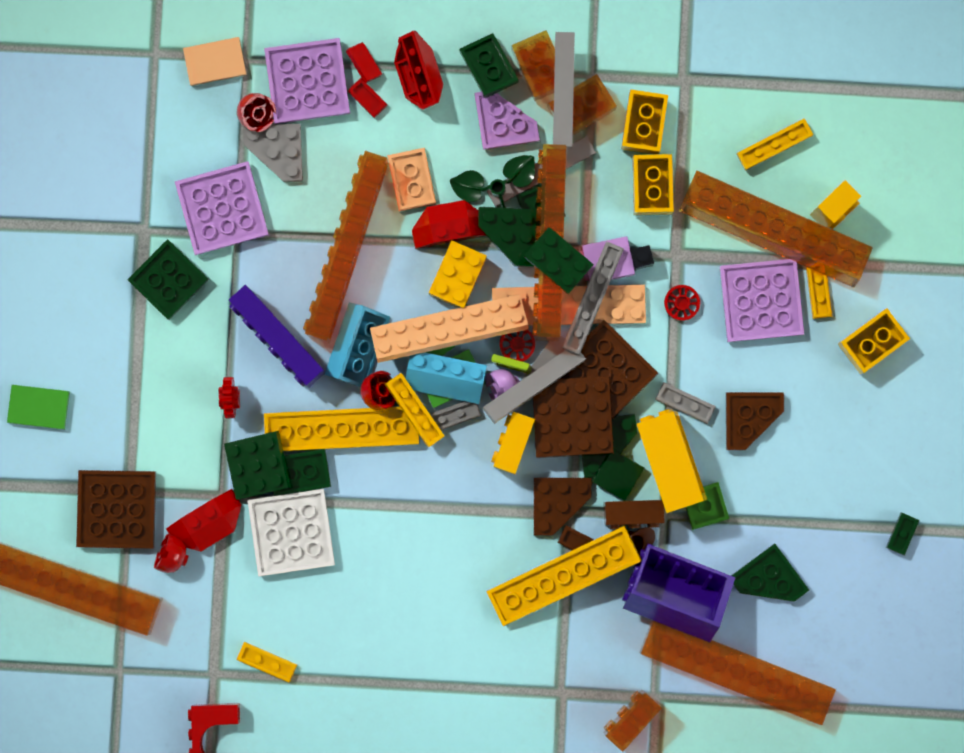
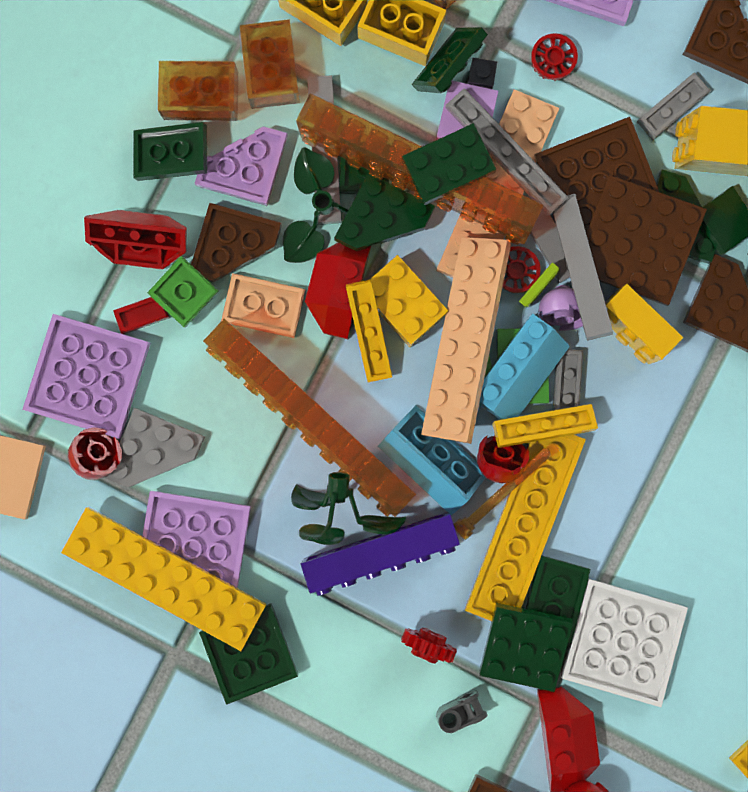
camera: 65 degrees left, 0 degrees up
red tile [346,42,382,83] -> none
light grey tile [553,32,575,148] -> none
none -> yellow plate [61,507,267,651]
none -> bright green tile [147,256,219,328]
none -> reddish brown plate [191,203,282,282]
none -> dark green plant [291,472,406,545]
none -> yellow plate [346,279,392,382]
none -> dark green plate [411,27,488,94]
none -> dark grey piece [436,690,488,733]
none -> clear orange piece [454,449,551,540]

